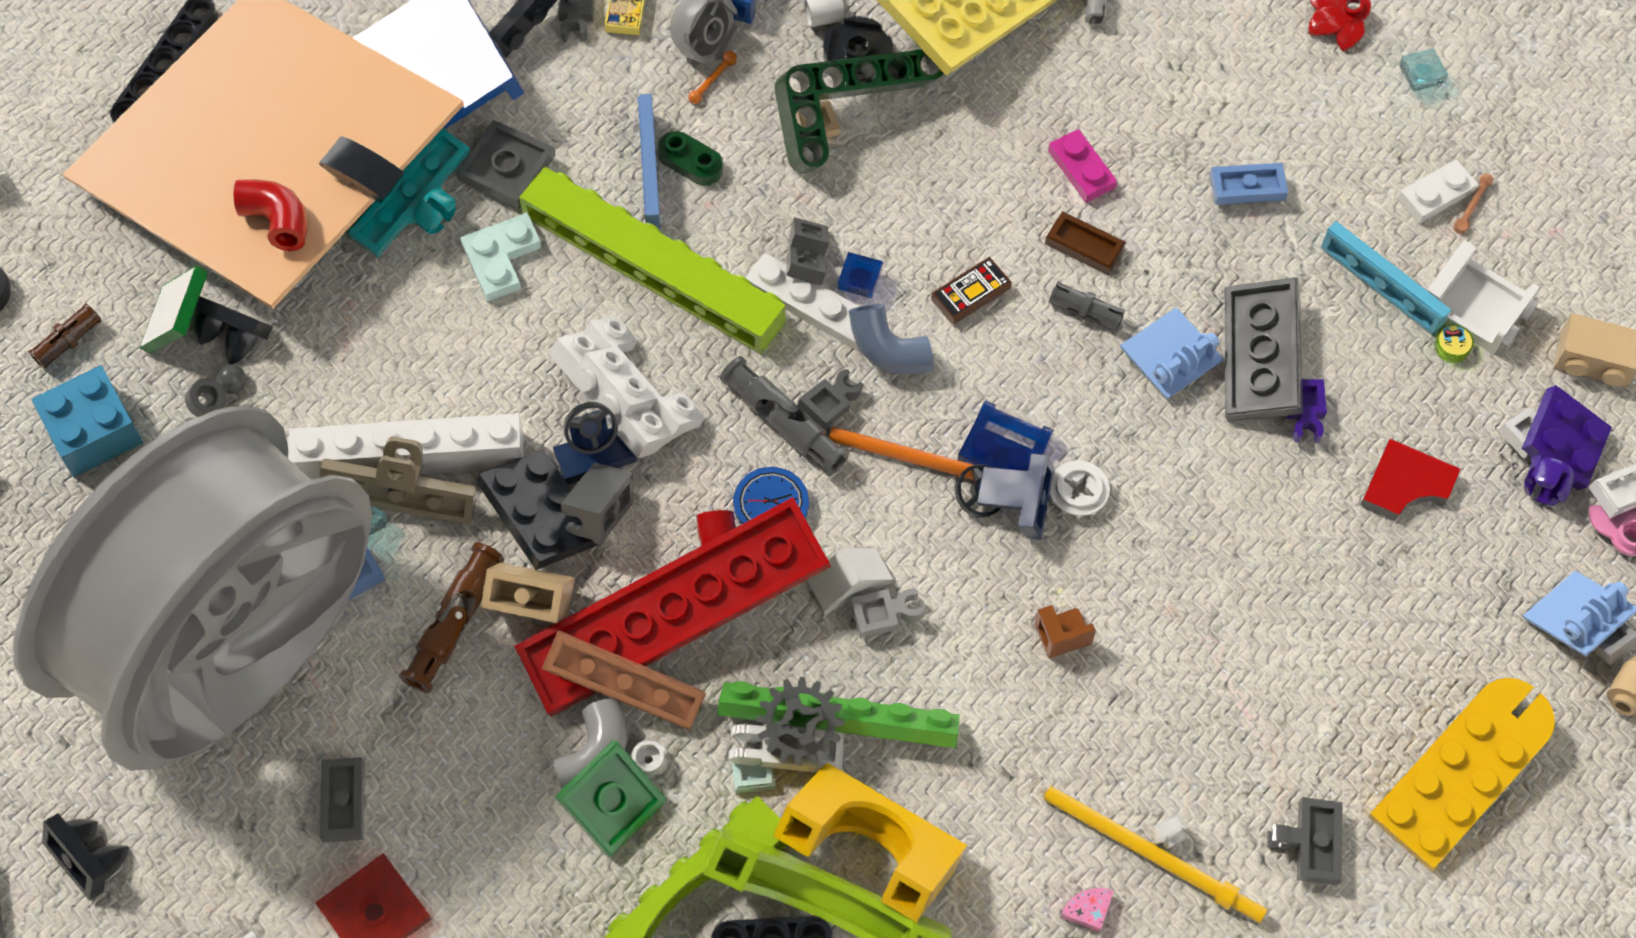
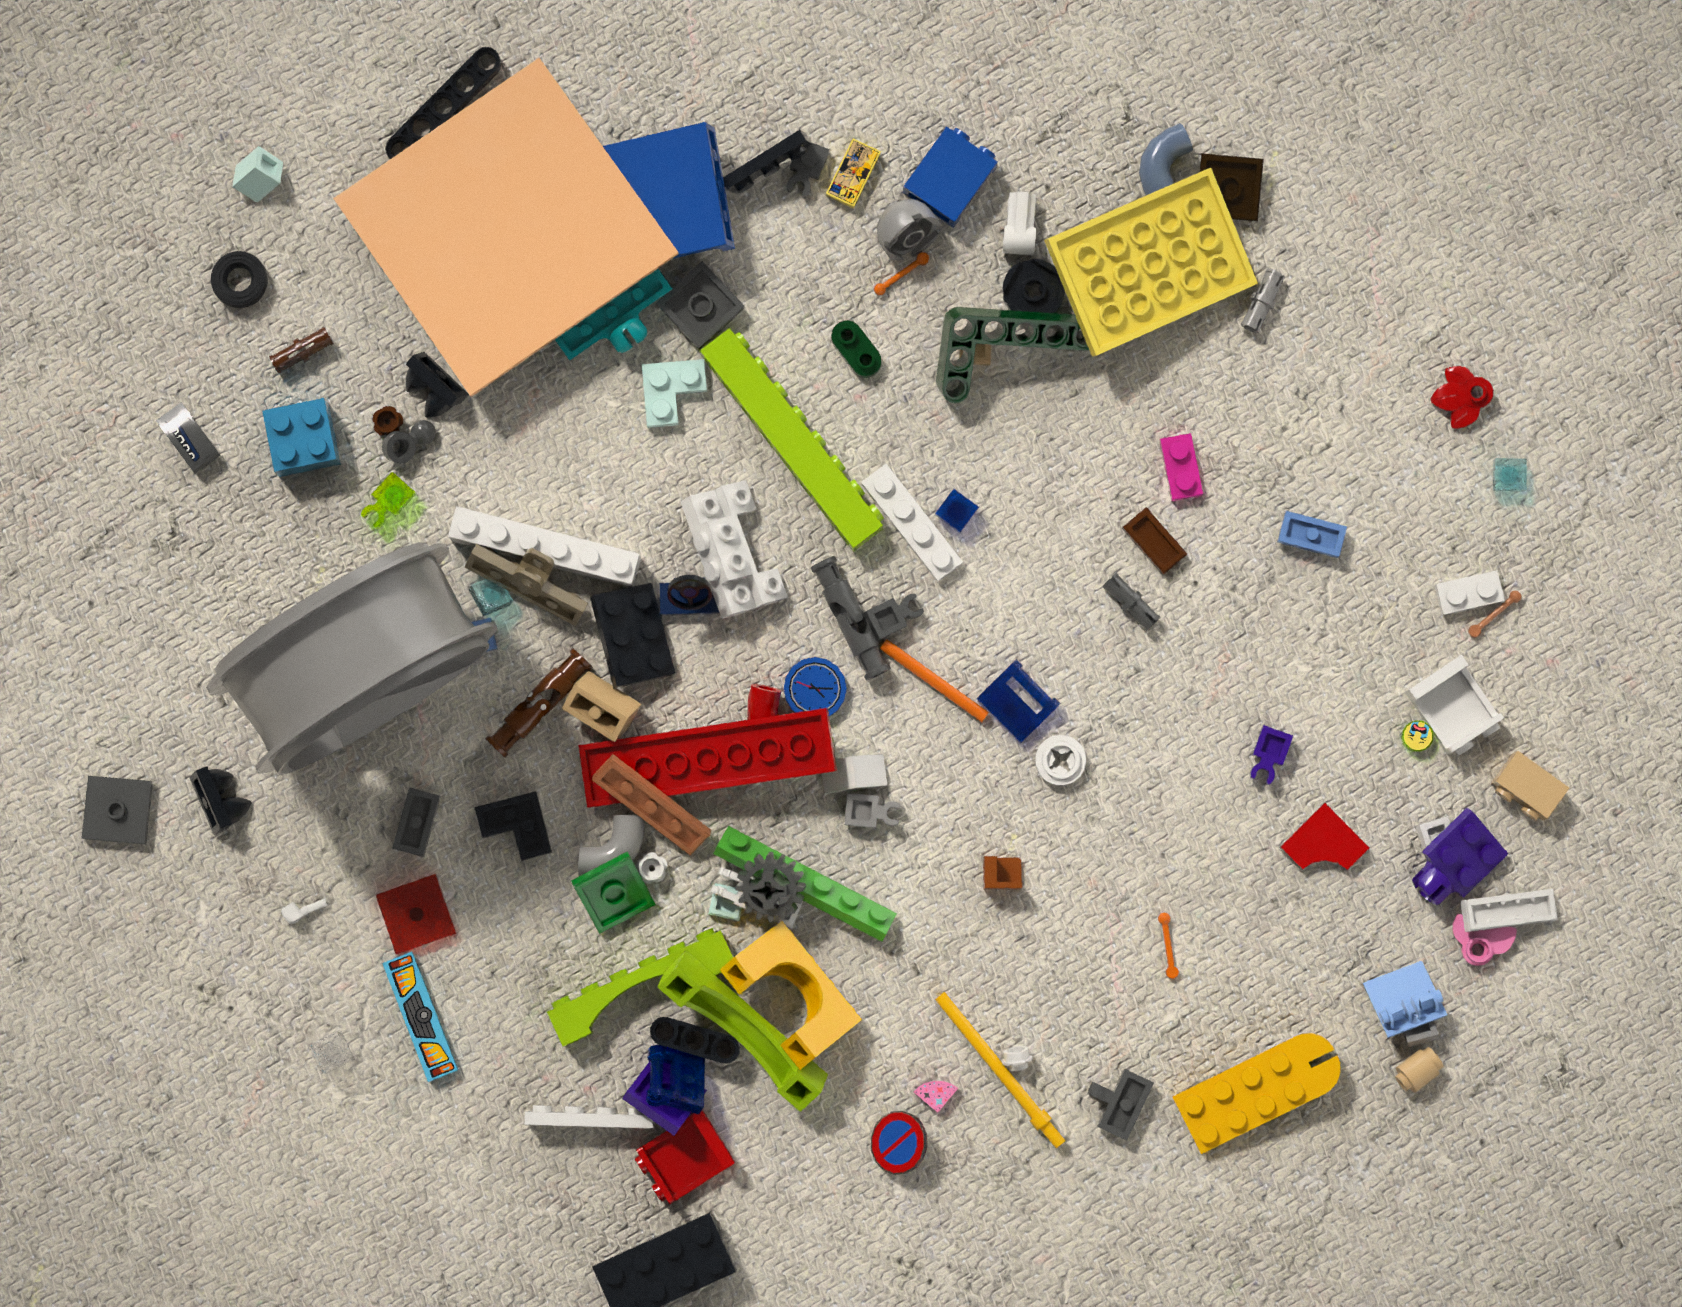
camera: 20 degrees right, 20 degrees up
tile [139,266,207,354] -> none
red cylinder [233,179,308,251] -> none
black slope [319,136,404,204] -> none
dark grey hinge [561,463,633,545] -> none
medium blue tile [638,94,661,231] -> none
dark grey slope [786,217,829,285] -> none
sand blue cylinder [848,304,934,374] -> none
tile [931,257,1012,325] -> none
piece [955,453,1055,540] -> none
light blue hinge [1120,307,1224,399] -> none
tile [1225,277,1303,422] -> none
medium azure tile [1321,221,1451,336] -> none
none -> reddish brown plate [372,406,403,436]
none -> black plate [475,791,553,861]
none -> orange hinge [1158,912,1179,979]

